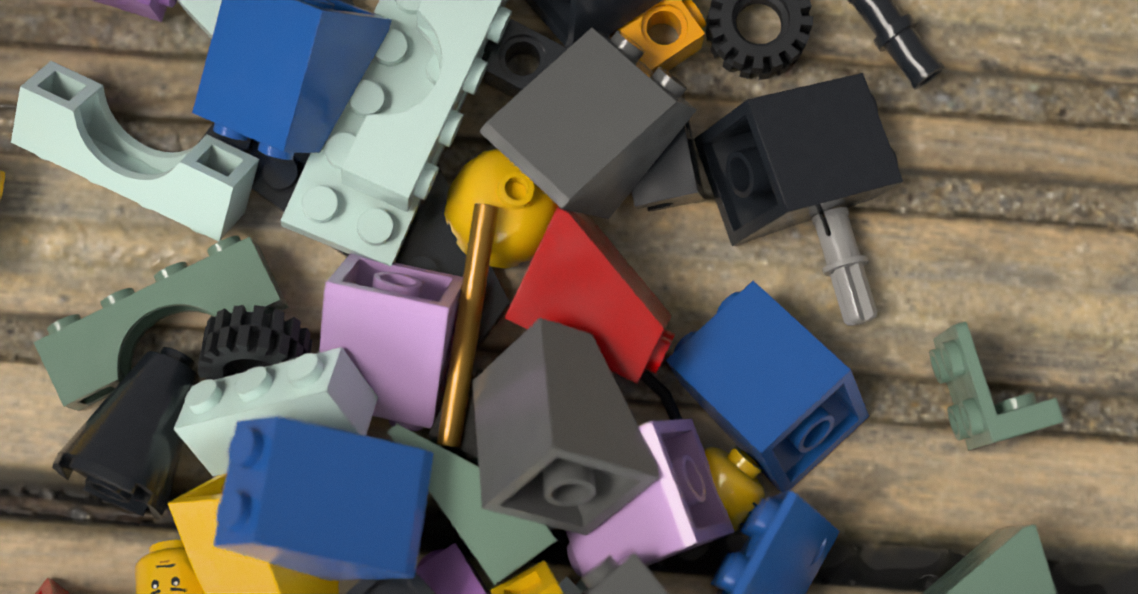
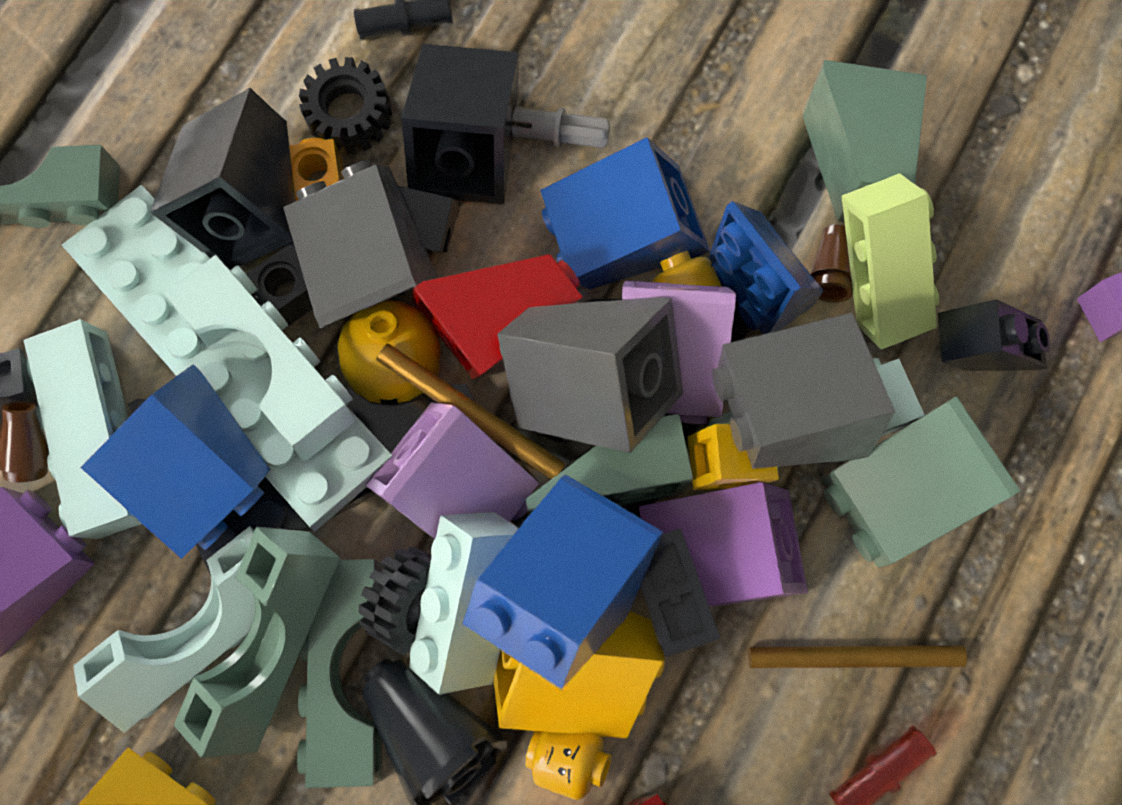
camera: 65 degrees left, 5 degrees down
sand green bracket [929,321,1064,451] -> none
none -> sand green arch [174,527,340,758]

